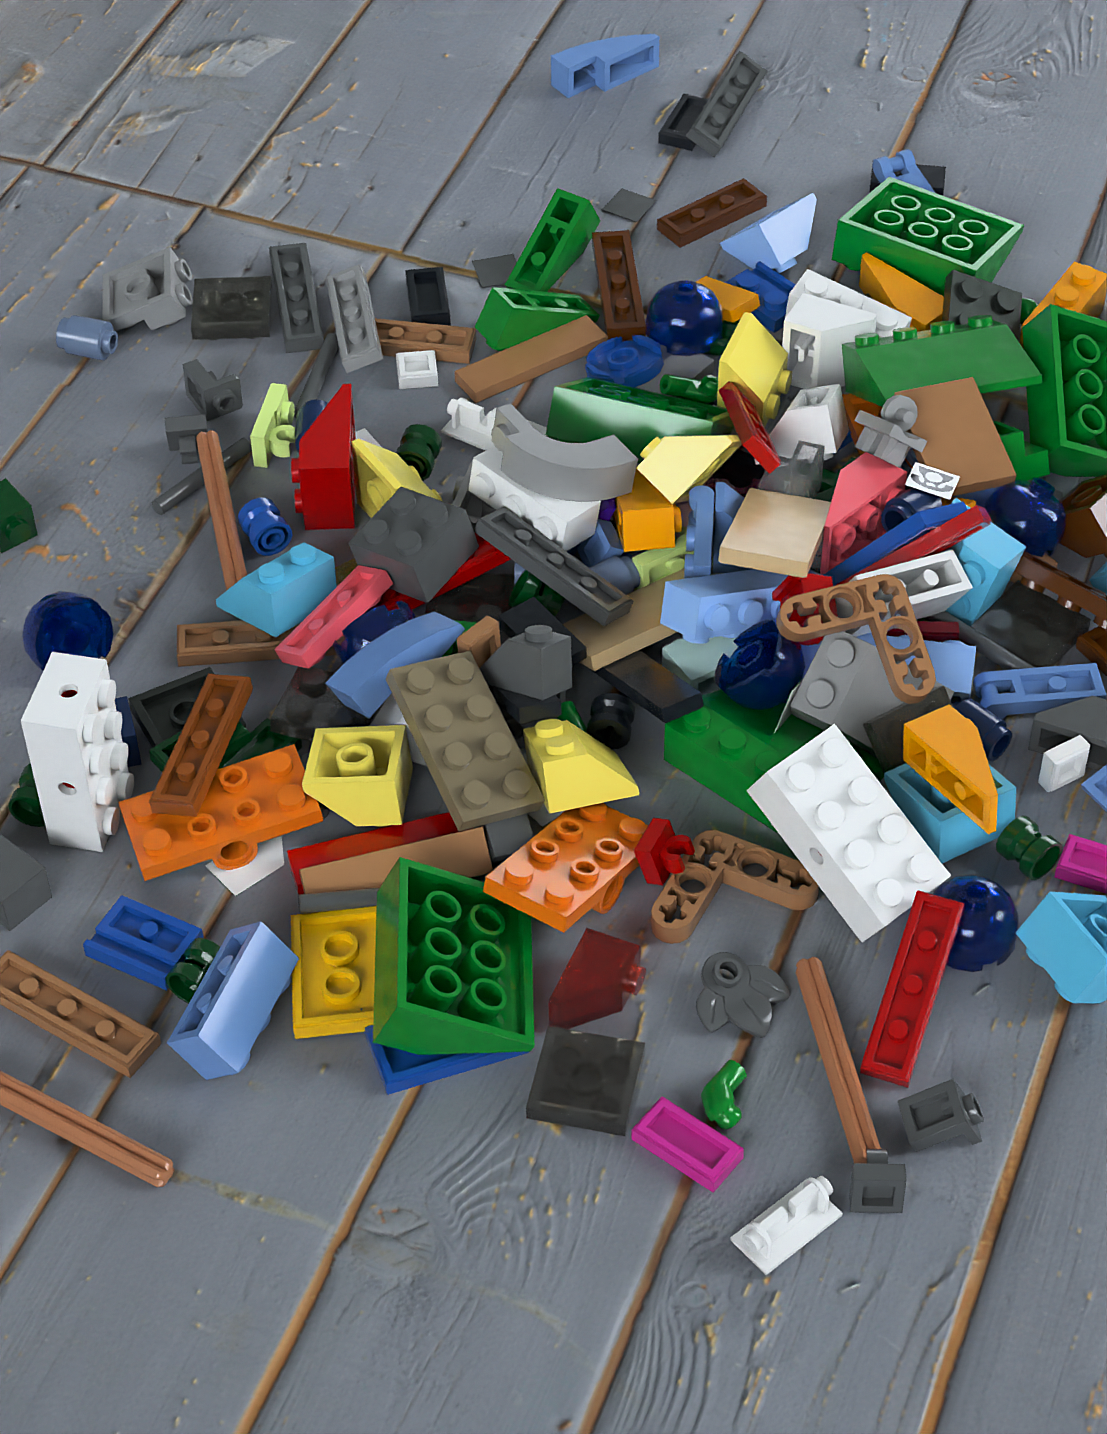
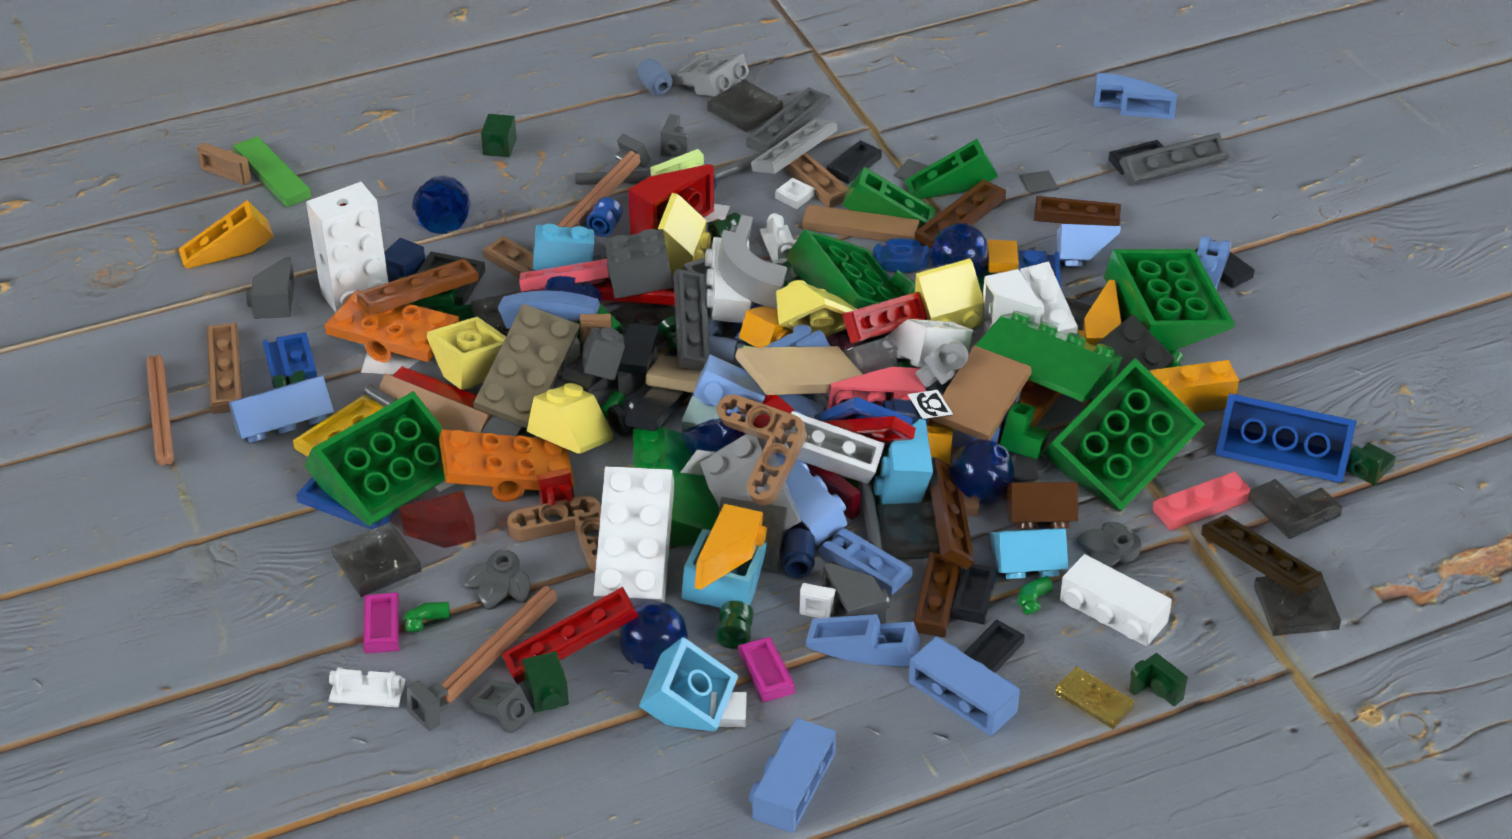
camera: 45 degrees right, 5 degrees down
none -> dark green brick [522,651,569,713]

